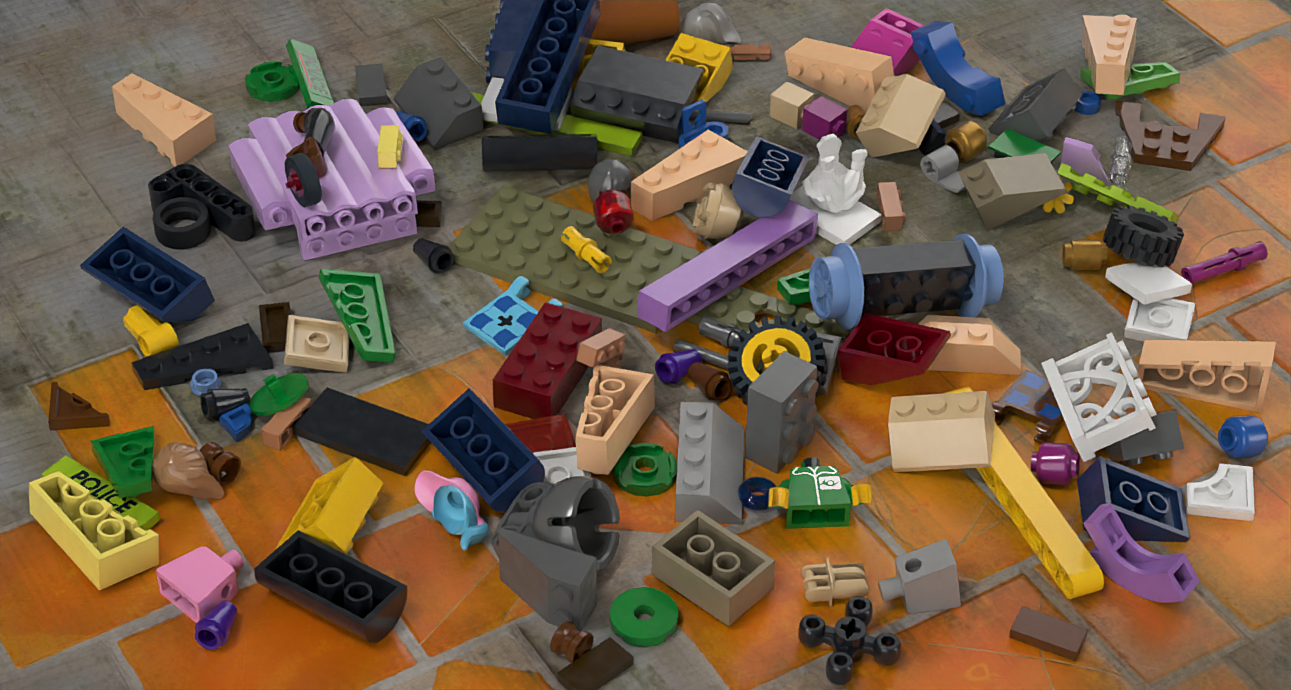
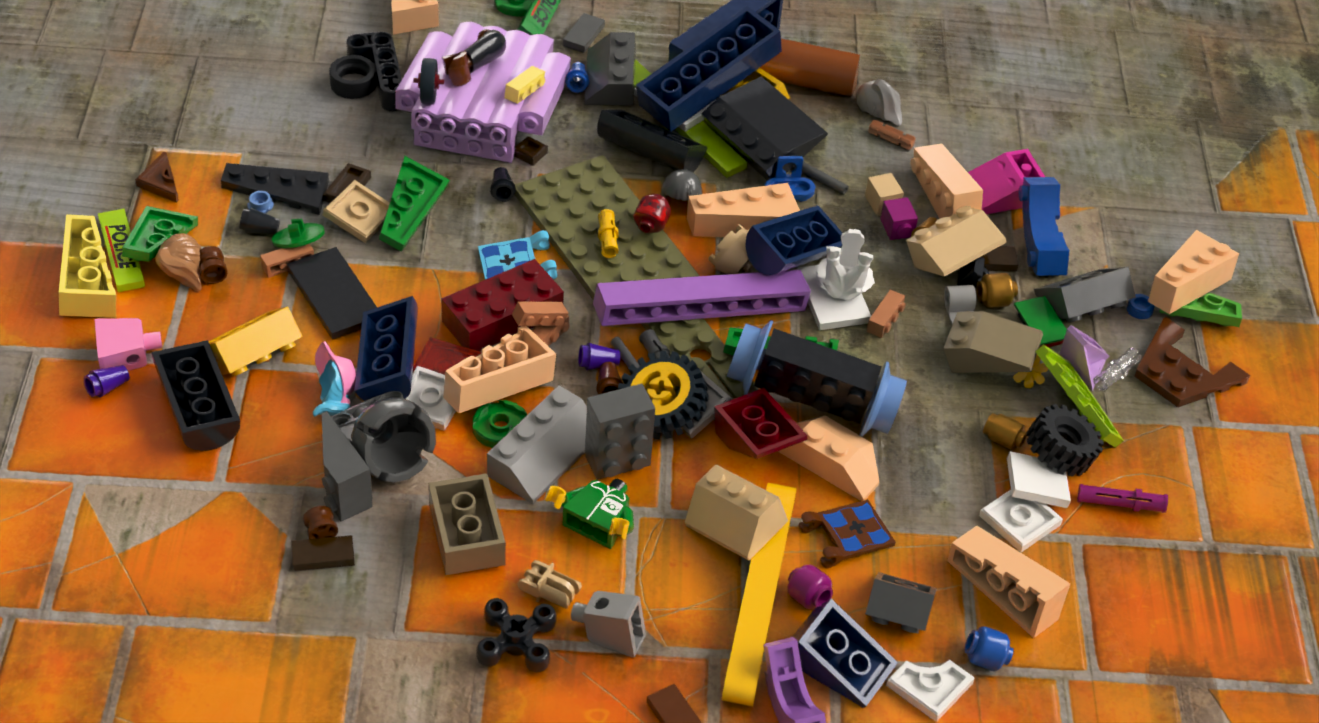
camera: 30 degrees right, 5 degrees up
dark blue slope [80,226,215,322] -> none
yellow piece [123,305,179,357] -> none
blue tile [219,403,252,442] -> none
green tile [609,587,679,647] -> none
yellow slope [666,33,733,112] -> none
clear blue piece [738,477,776,511] -> none
white fence [1041,332,1157,462] -> none

